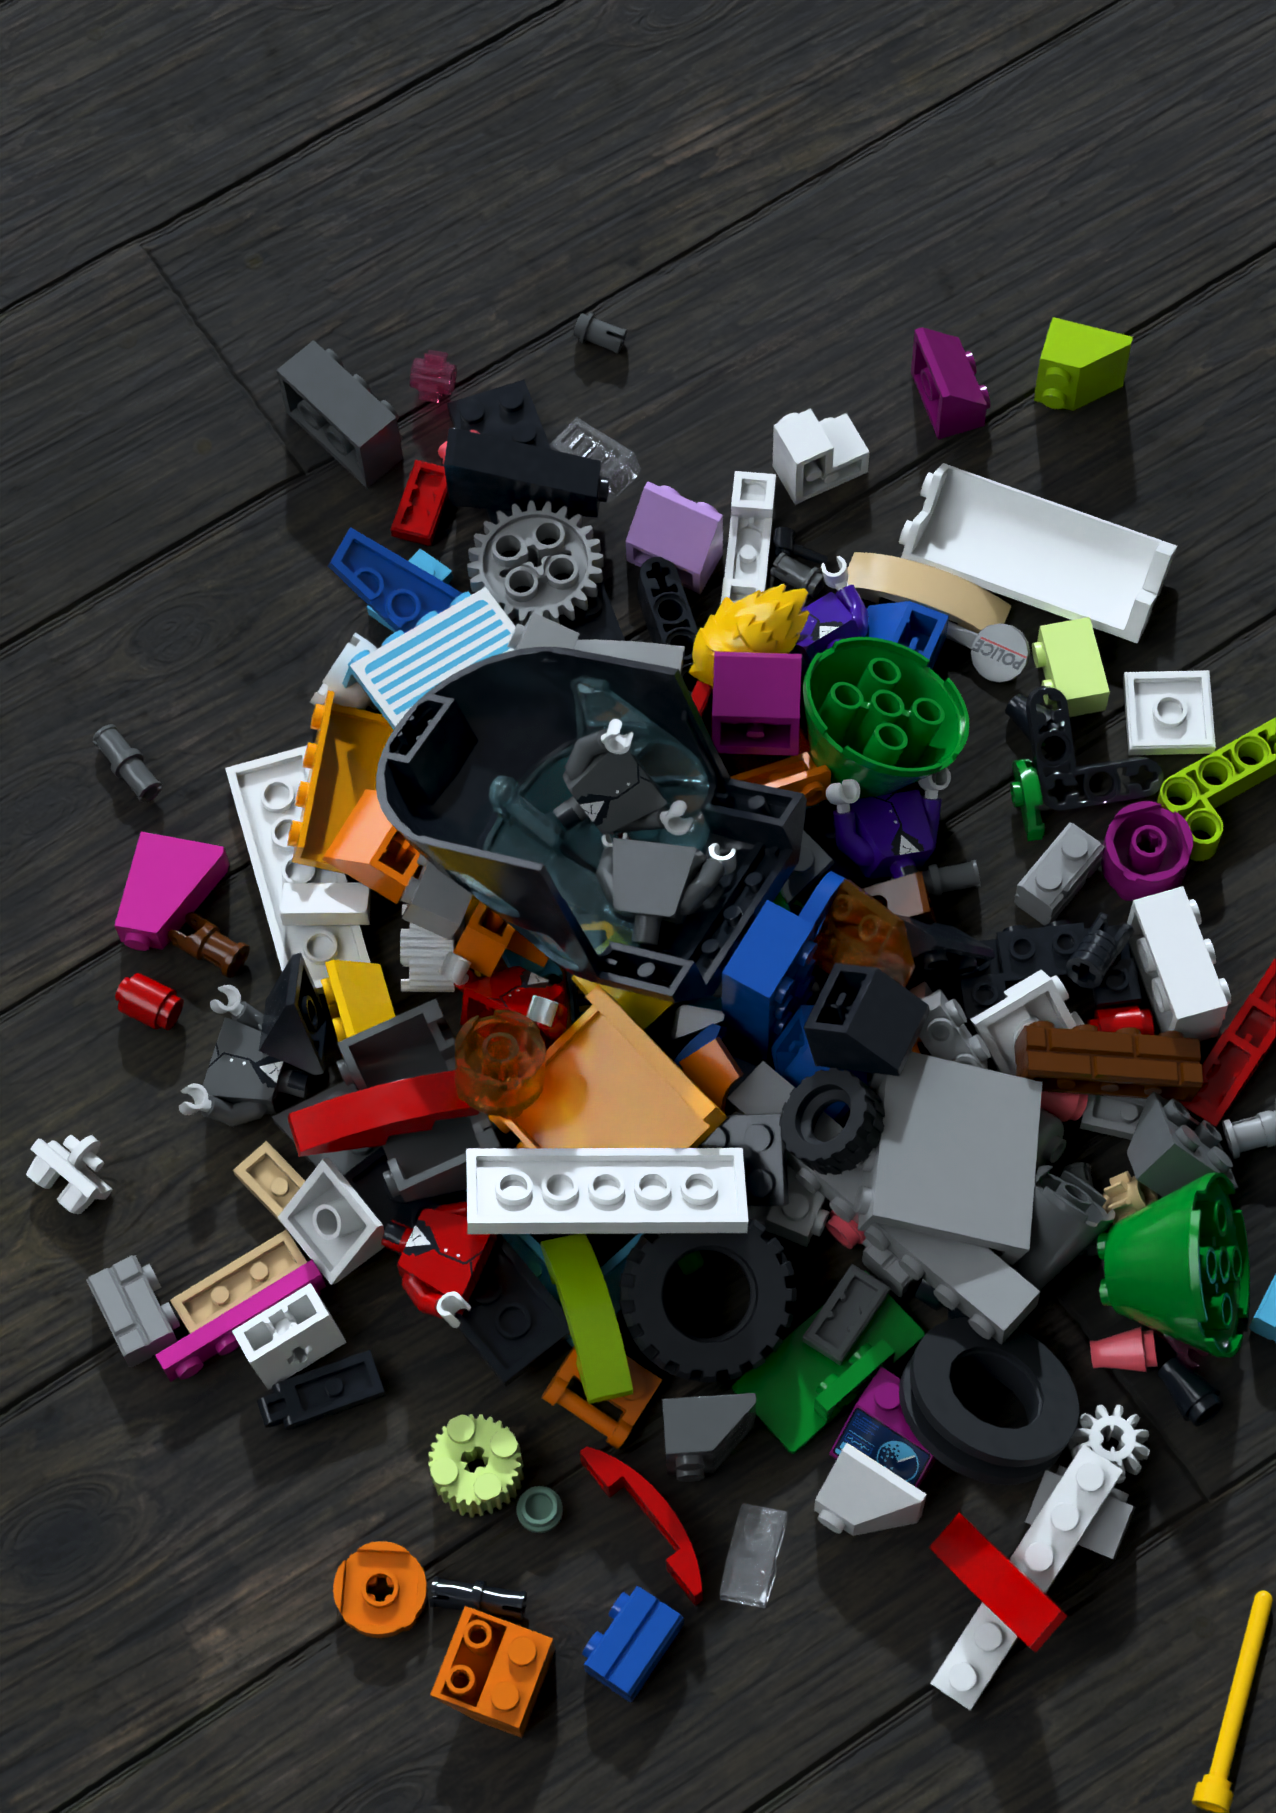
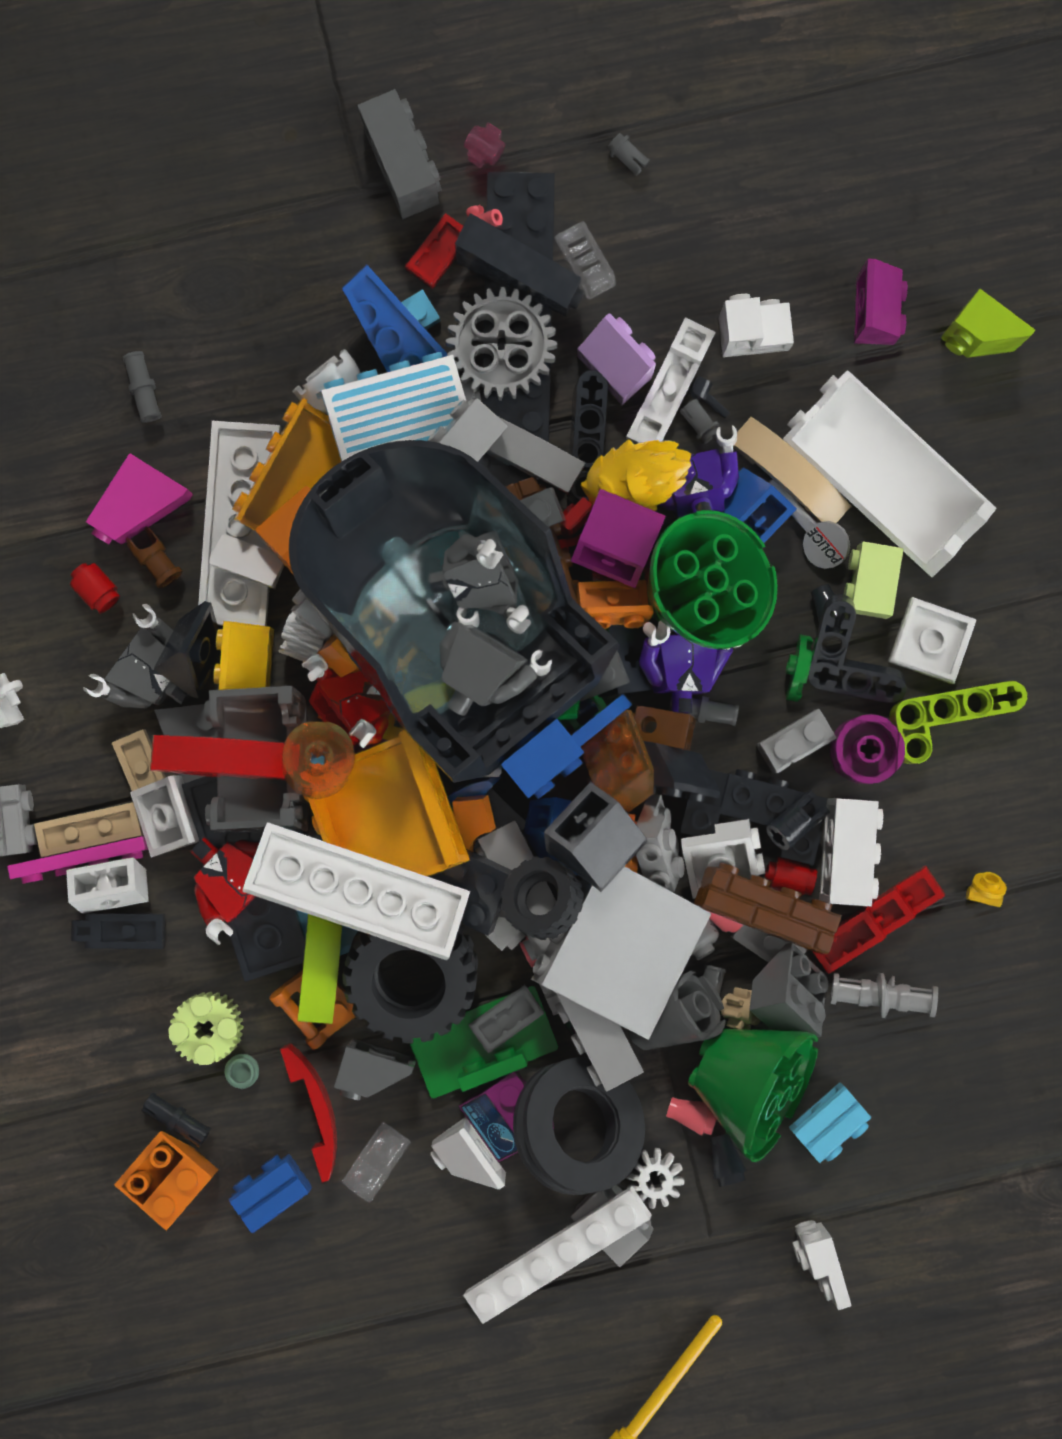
camera: 15 degrees right, 20 degrees up
orange plate [333,1541,428,1638] -> none
red slope [929,1512,1067,1653] -> none

